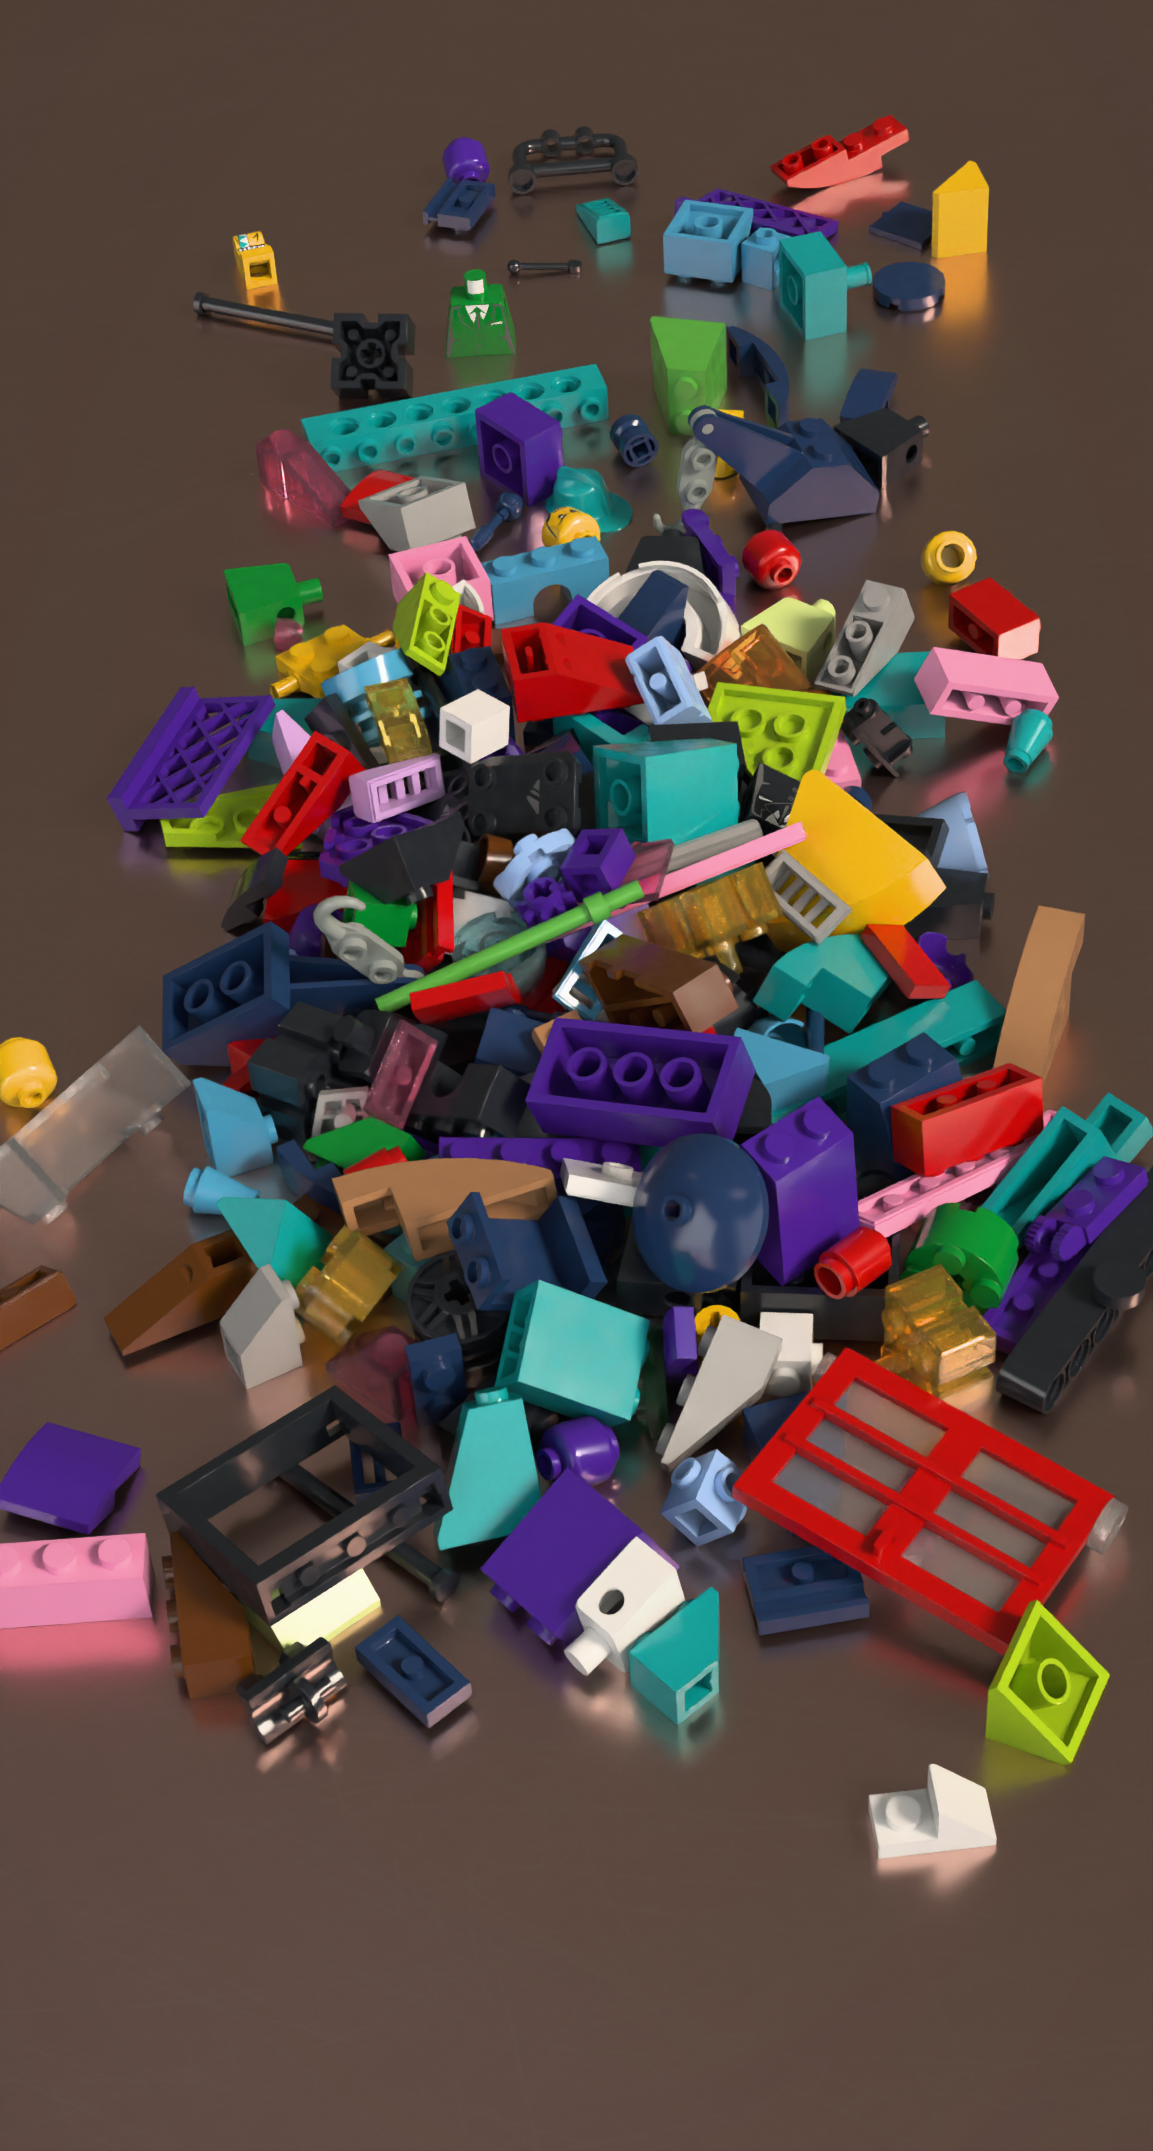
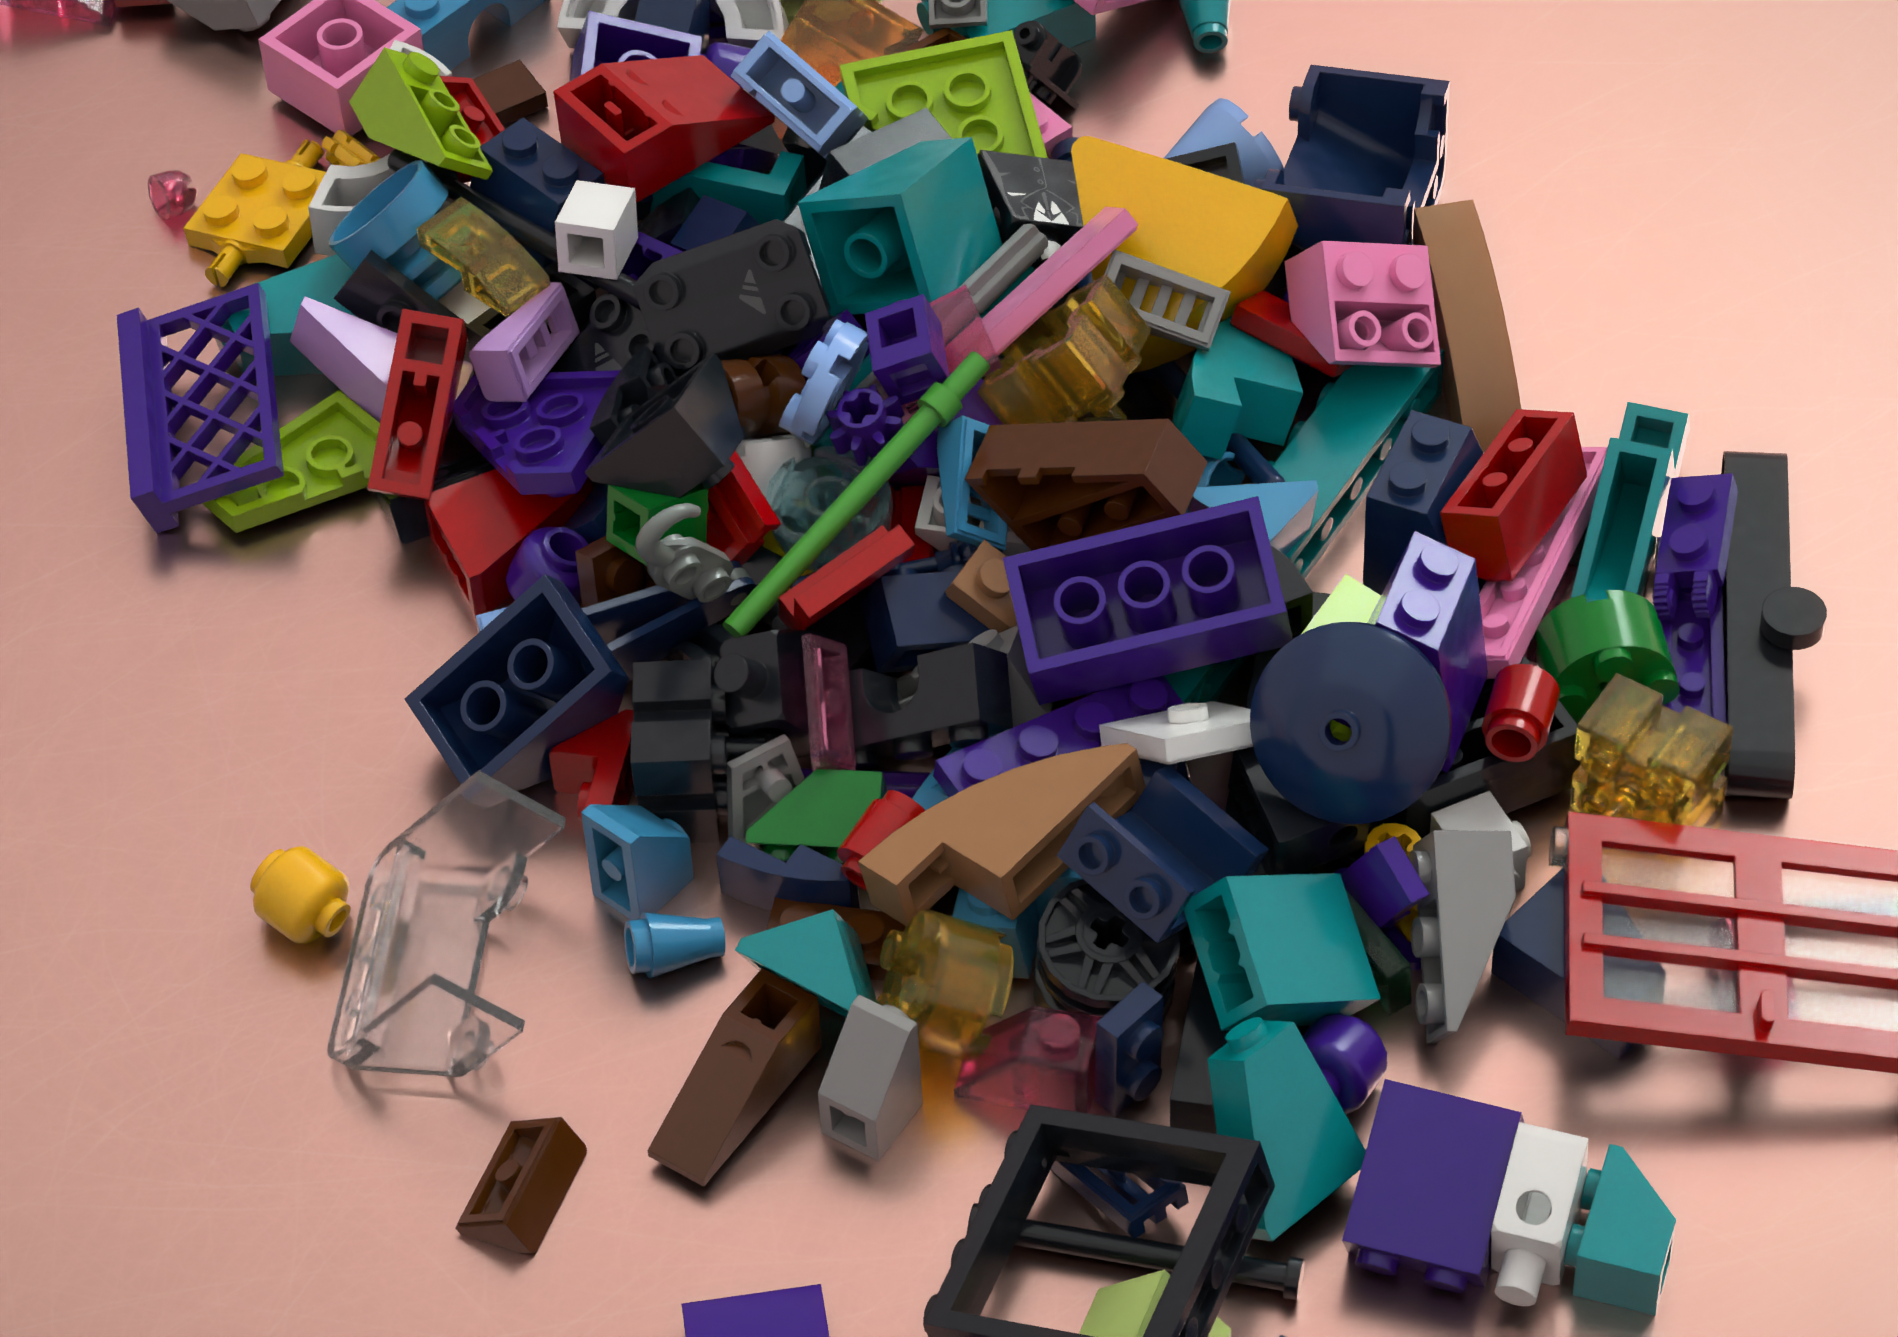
camera: 30 degrees left, 5 degrees up
black slope [221,847,289,931] -> none
green torso [223,563,323,646] -> none
light blue brick [660,1449,747,1547] -> none
dark blue plate [742,1546,870,1636] -> none
none -> dark blue windscreen [1253,64,1450,251]
none -> bright pink slope [1284,241,1441,368]

